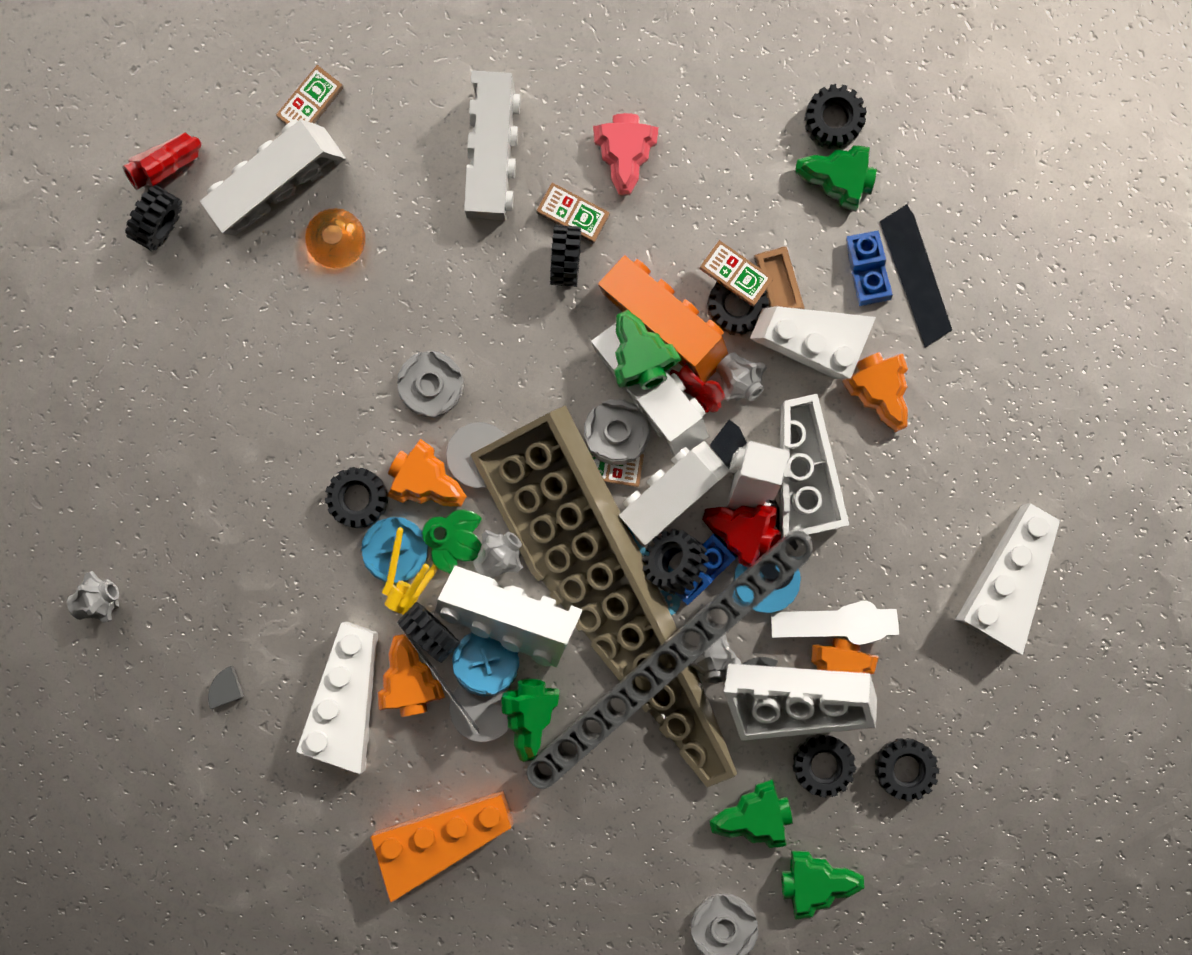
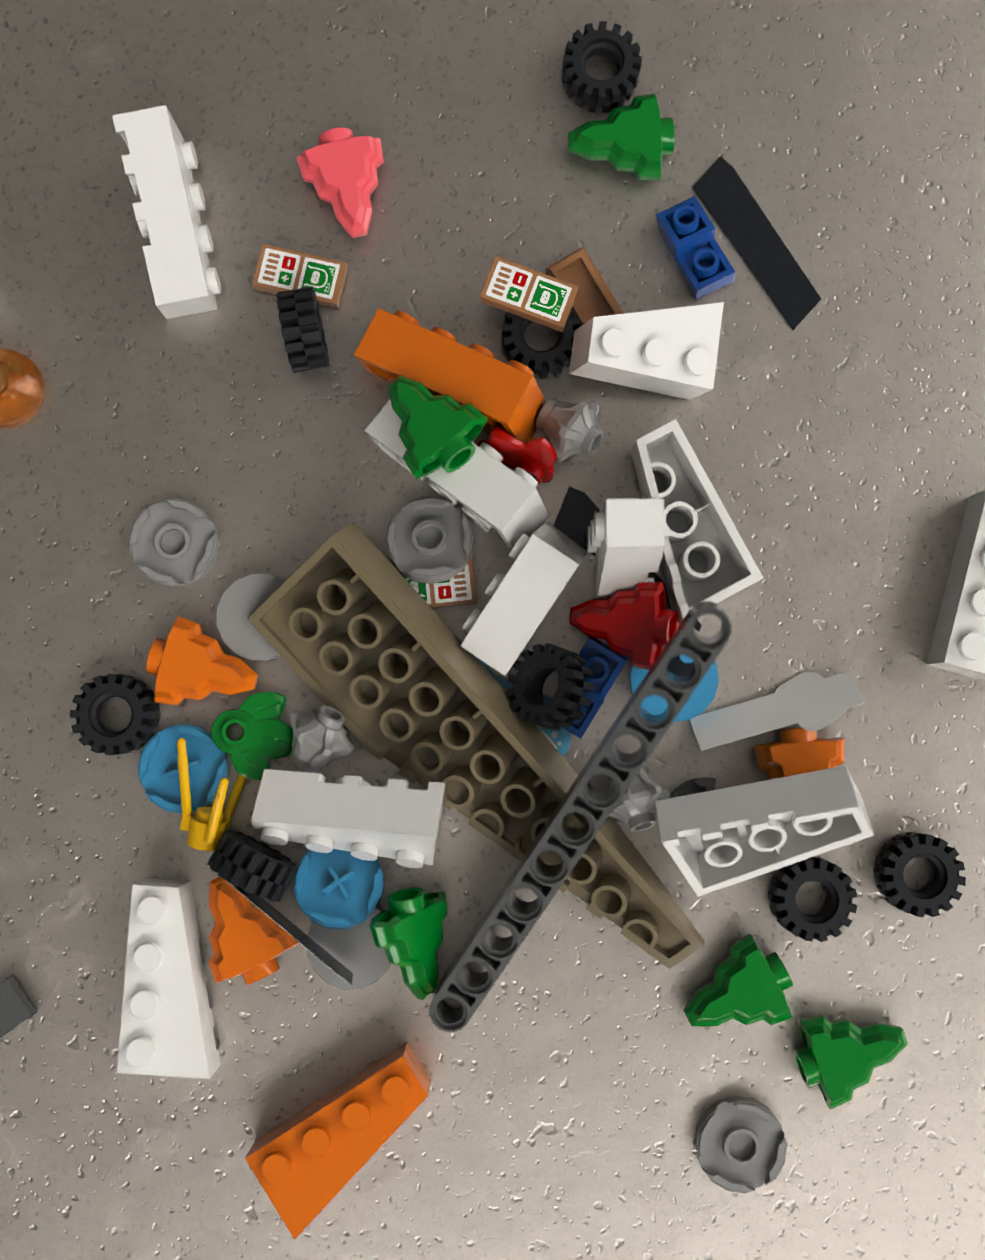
camera: 20 degrees left, 0 degrees up
orange rock [842,352,908,432] -> none

